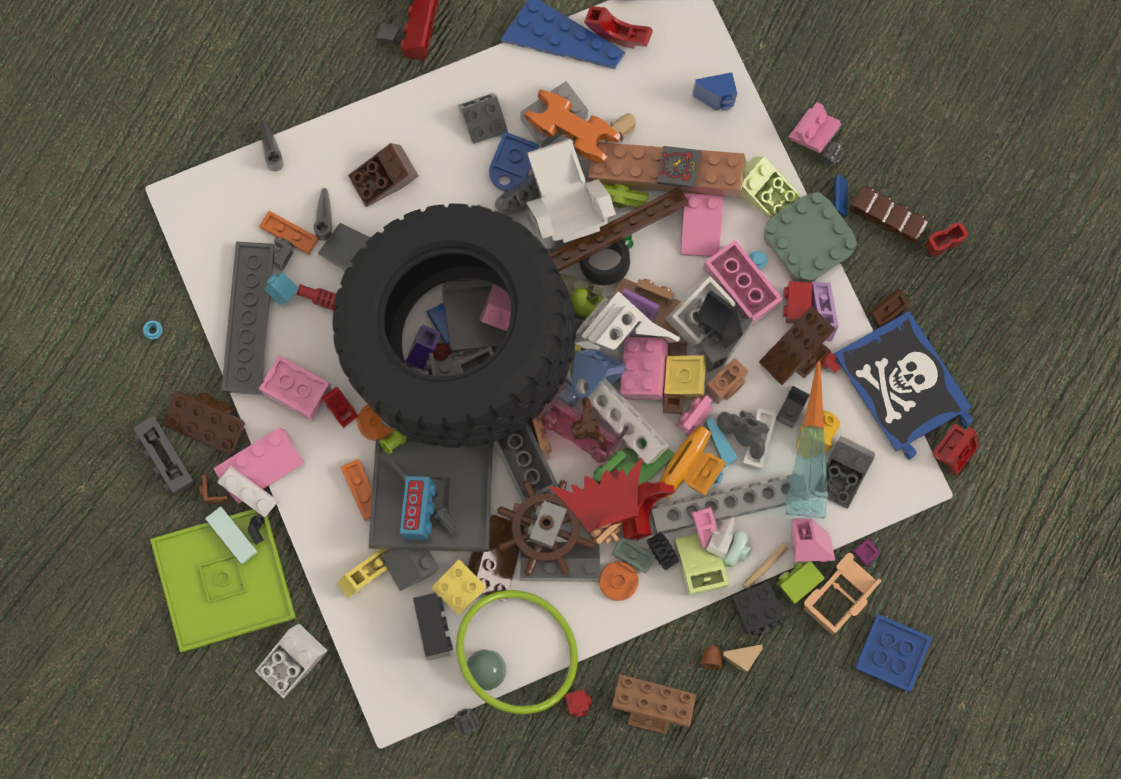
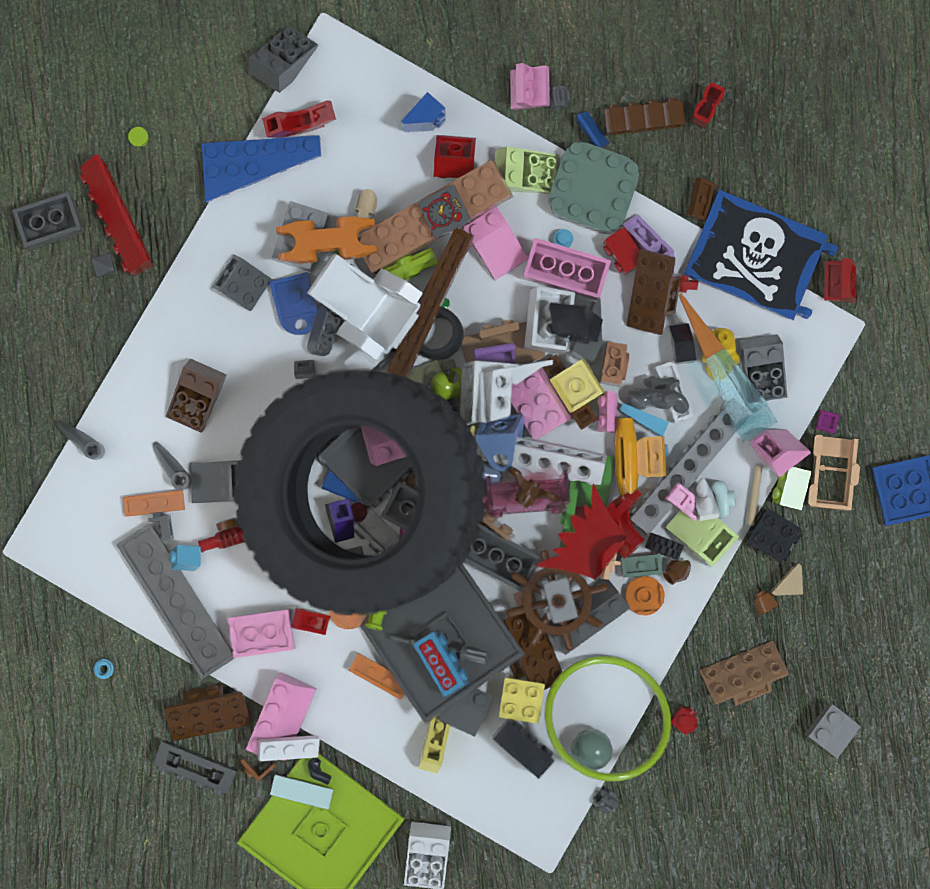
camera: 30 degrees left, 10 degrees up
none -> dark orange tile [216,517,237,531]
none -> red slope [433,135,476,178]
none -> reddish brown rock [663,560,691,585]

